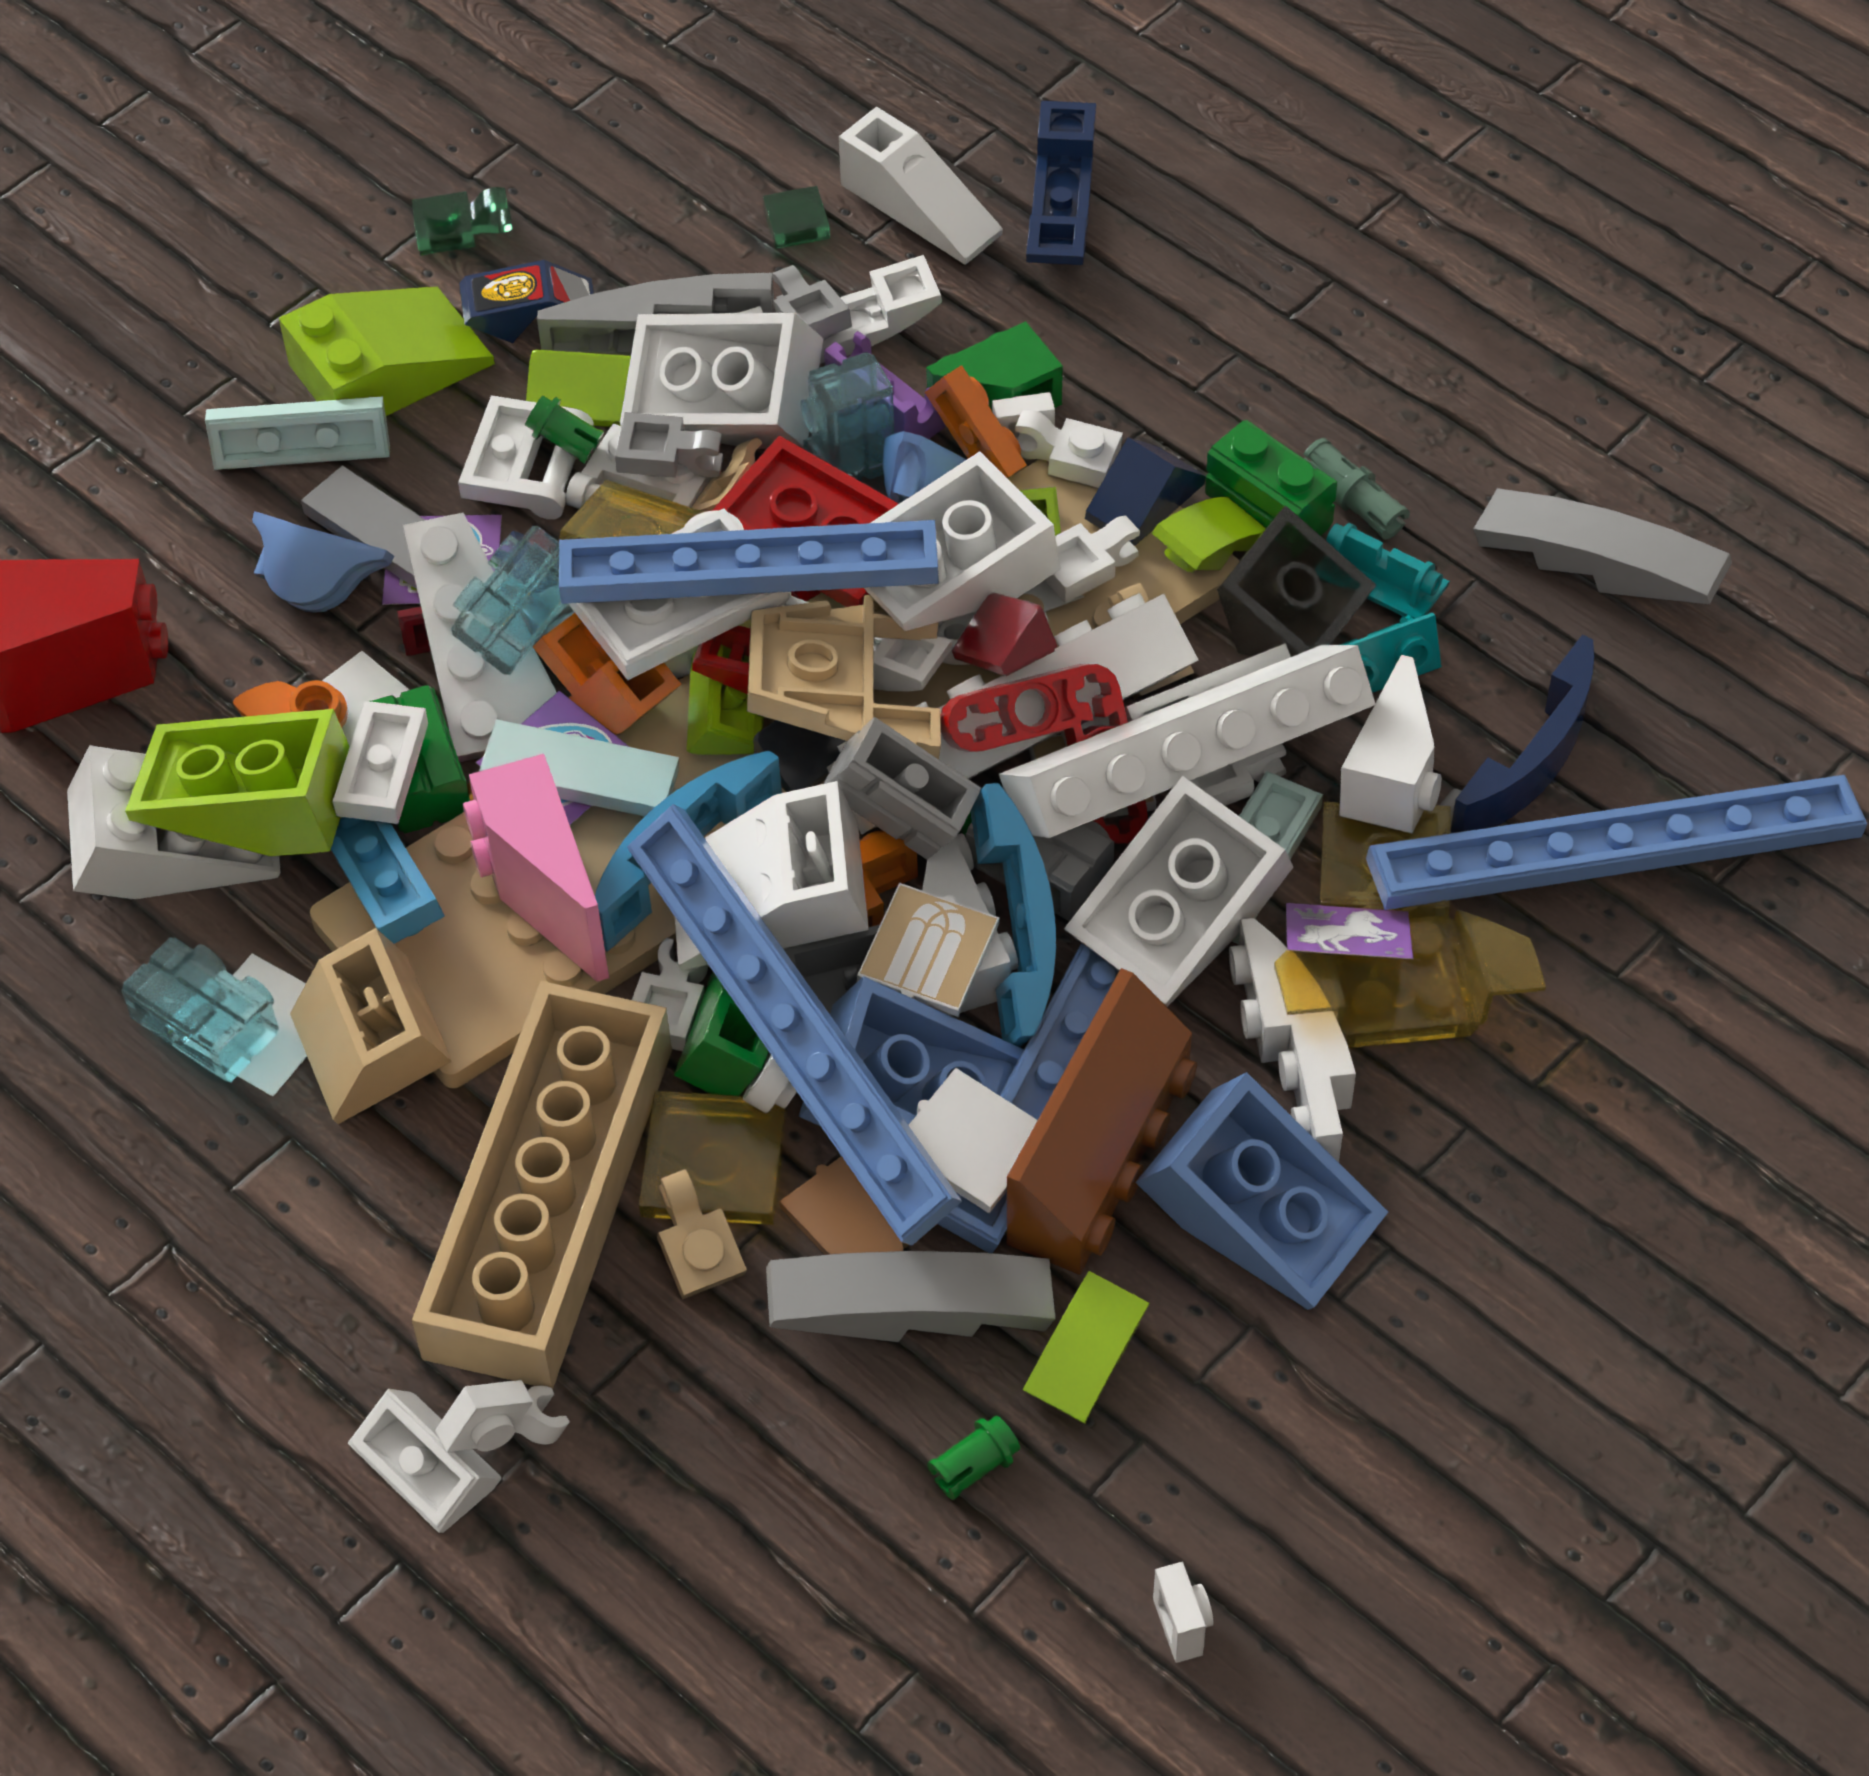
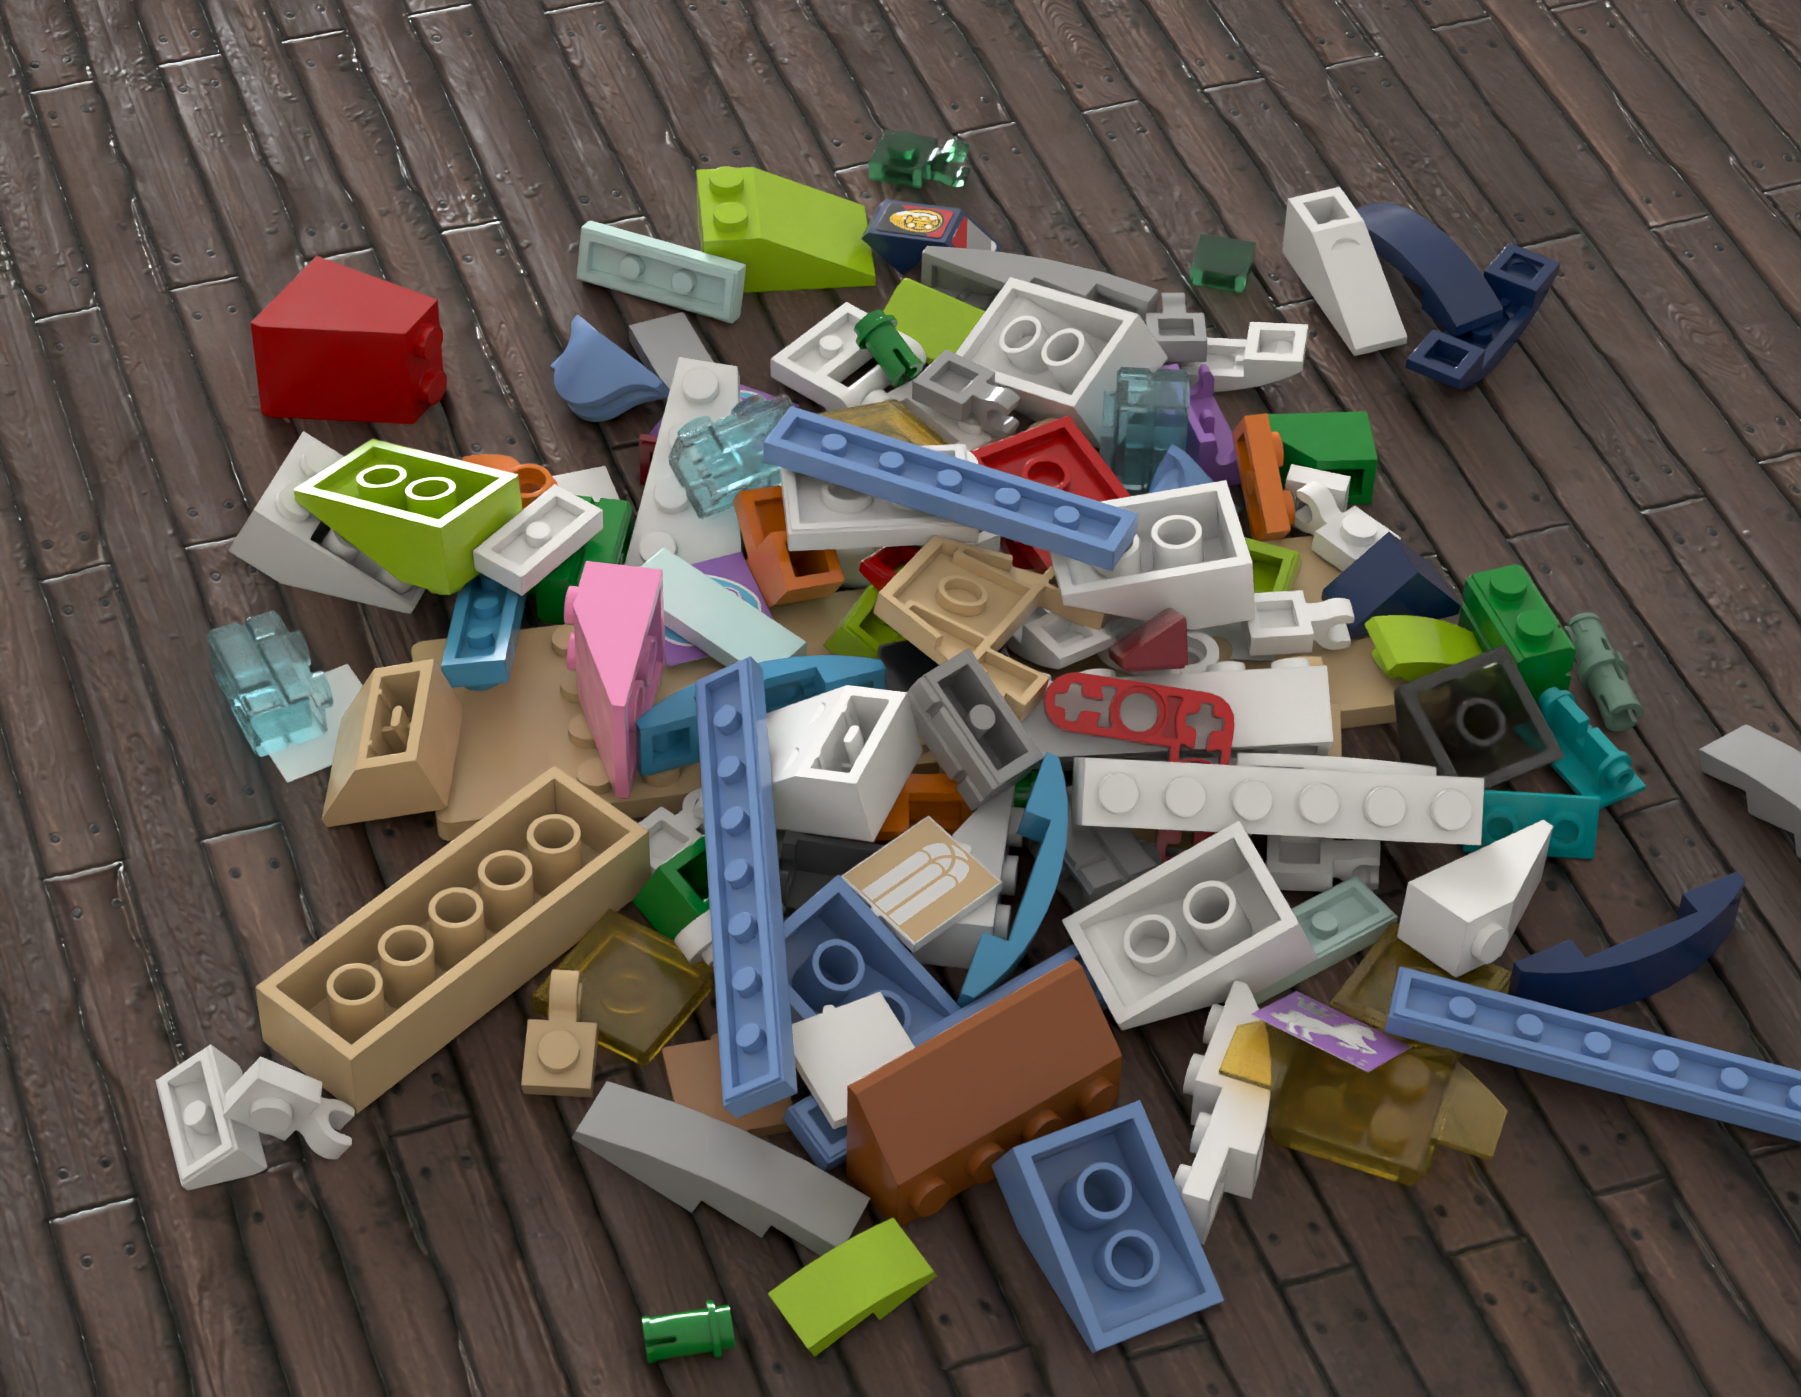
camera: 25 degrees right, 10 degrees down
none -> dark blue slope [1356,202,1503,336]

